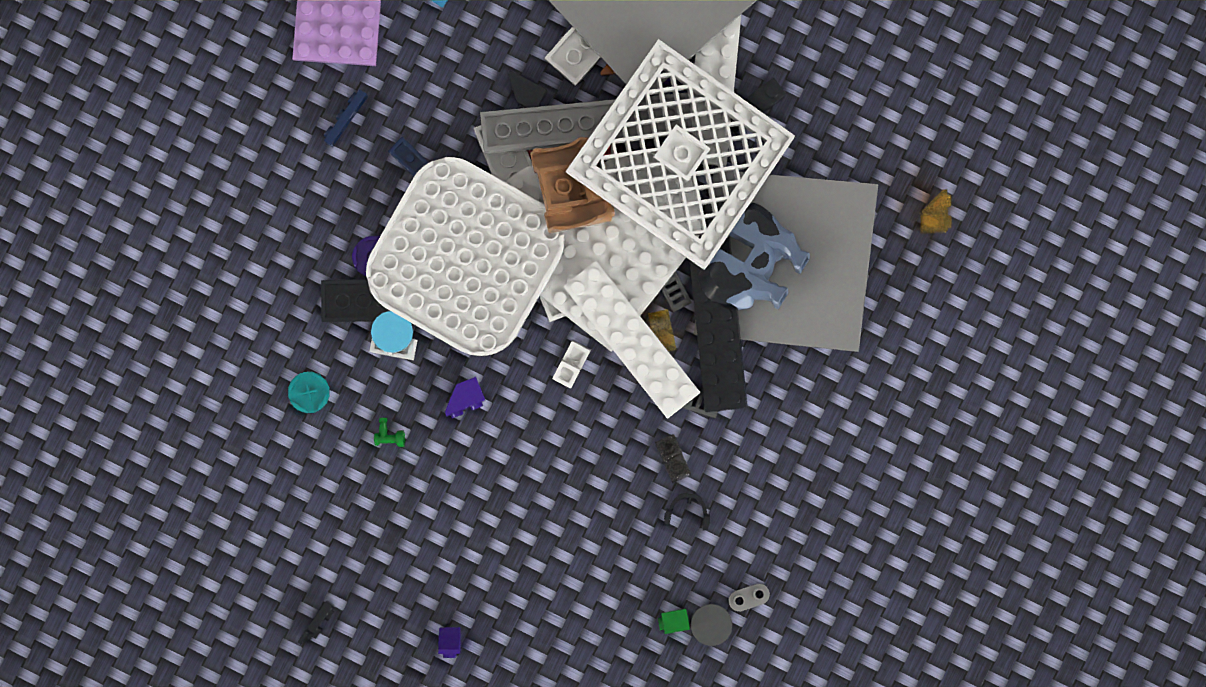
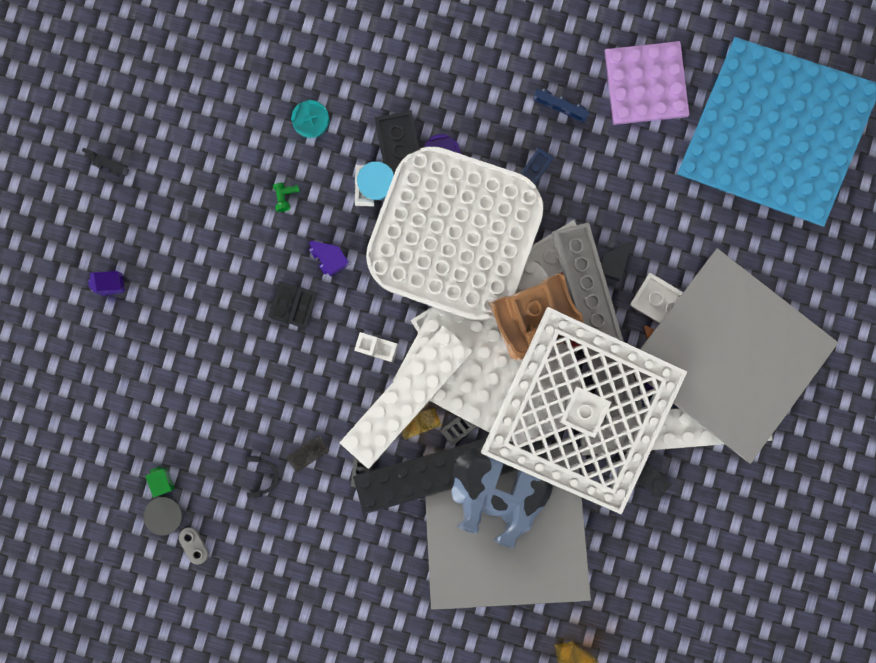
camera: 85 degrees right, 0 degrees up
none -> black slope [268,281,317,329]

